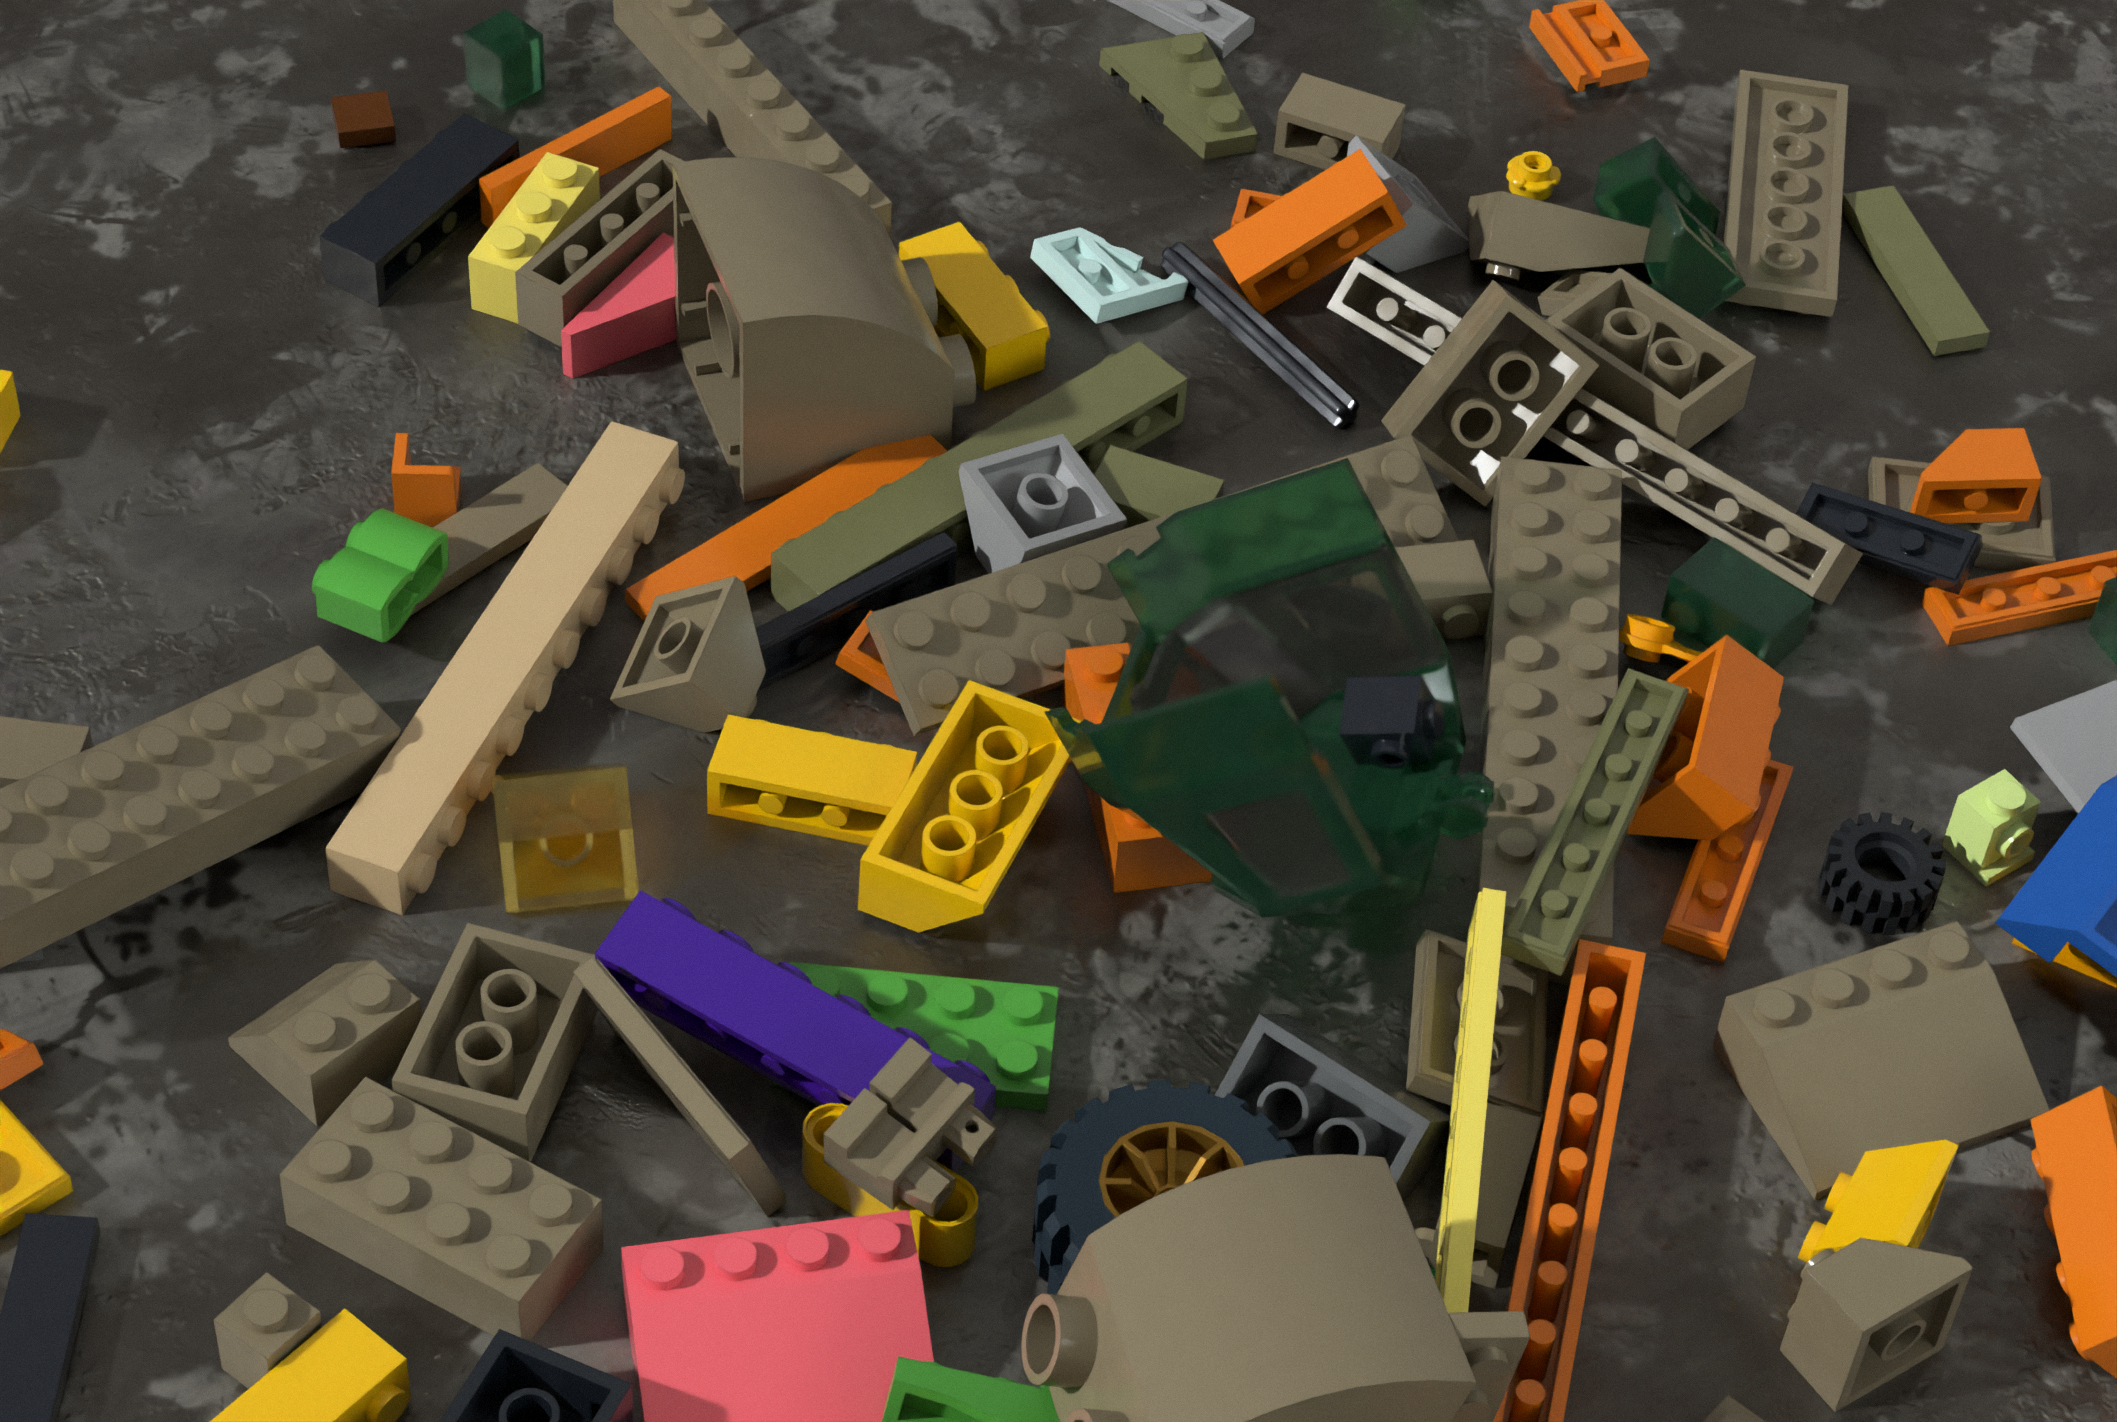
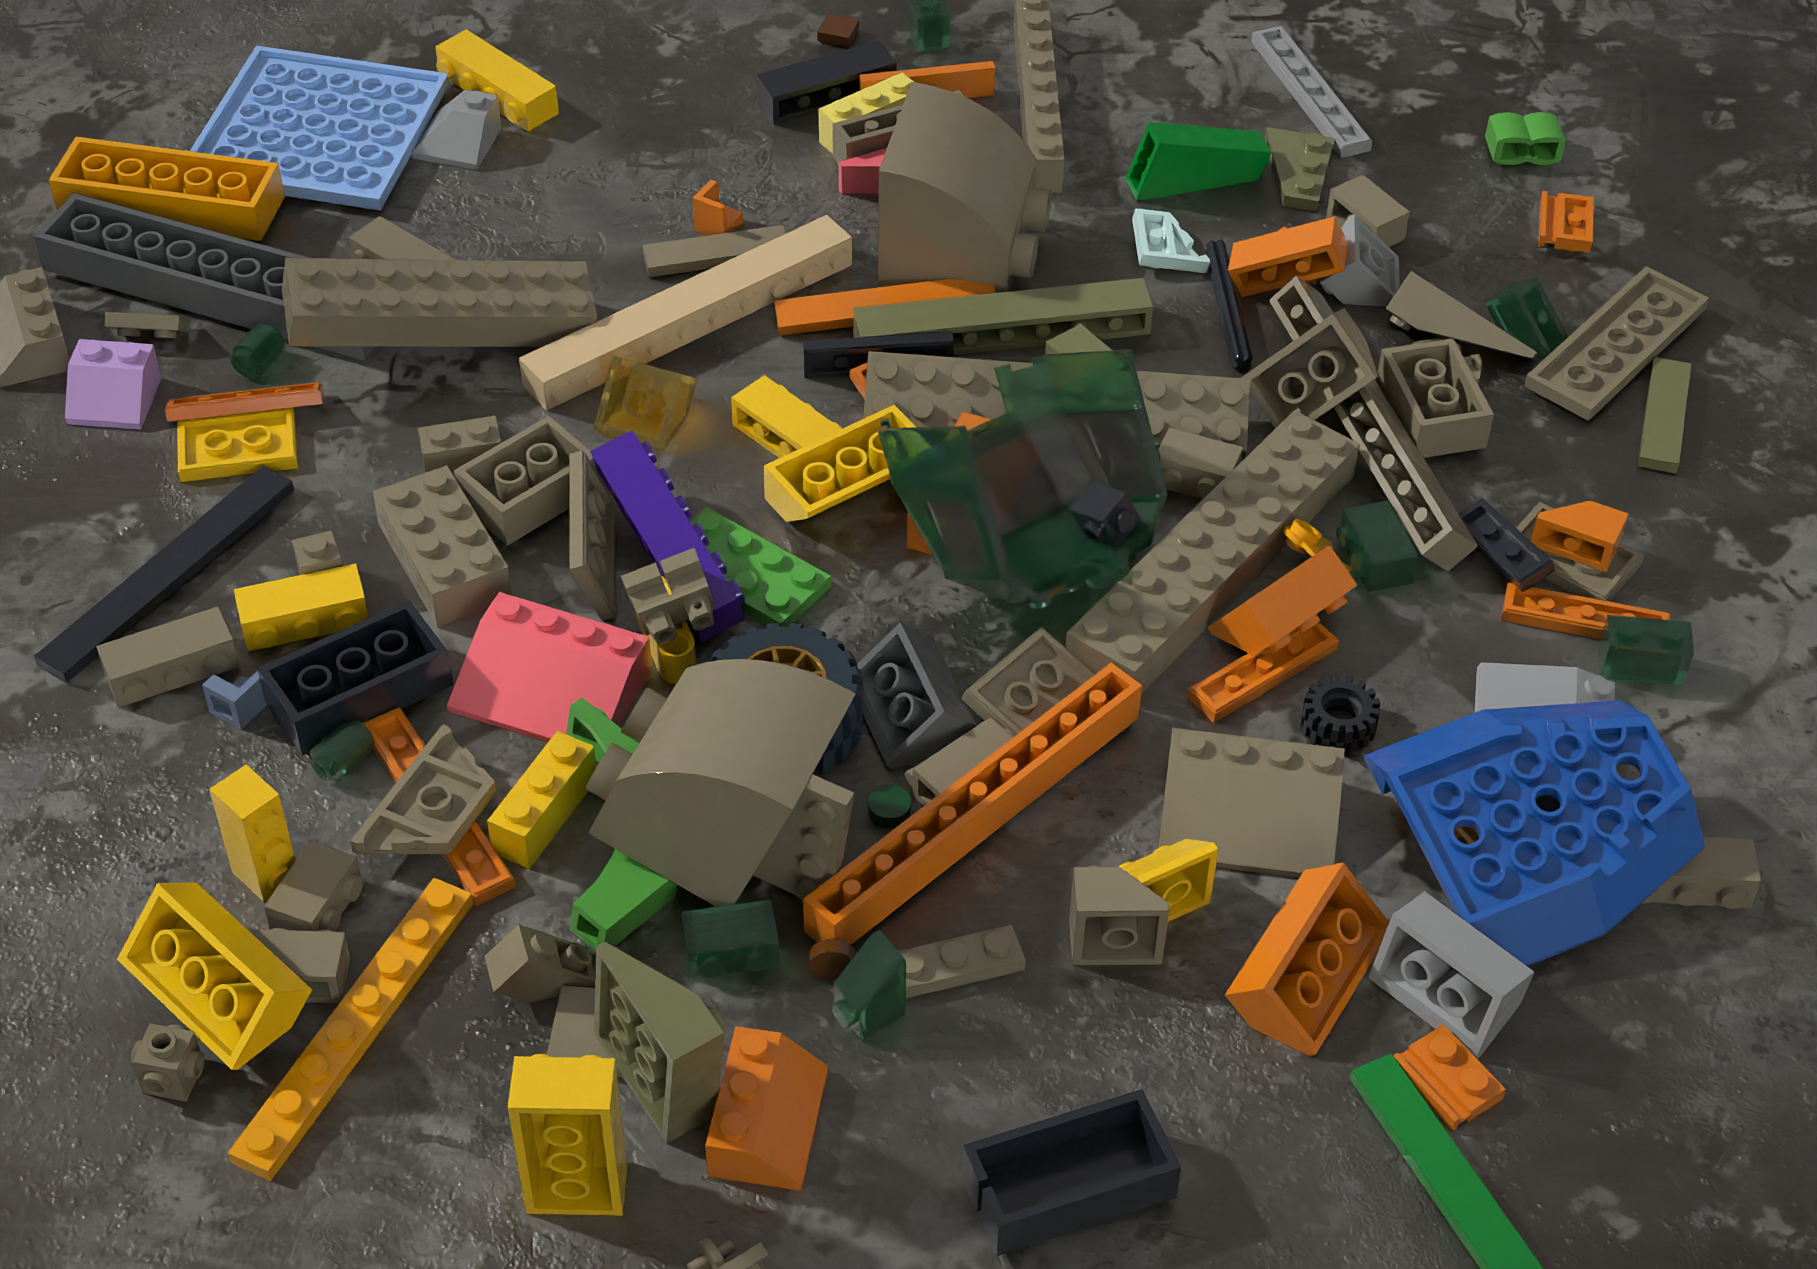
camera: 35 degrees right, 0 degrees up
bright green brick [312,508,449,643] -> none
dark tan slope [610,576,766,733] -> none
yellow brick [899,222,1050,391] -> none
light grey slope [958,434,1127,574] -> none
light yellow tile [1434,888,1506,1313] -> none
olive tile [1501,668,1689,976] -> none
yellow plate [1506,151,1561,201] -> none
clear green slope [1643,190,1746,319] -> none
yellowish green brick [1942,769,2041,887] -> none
none -> green slope [1125,122,1271,201]

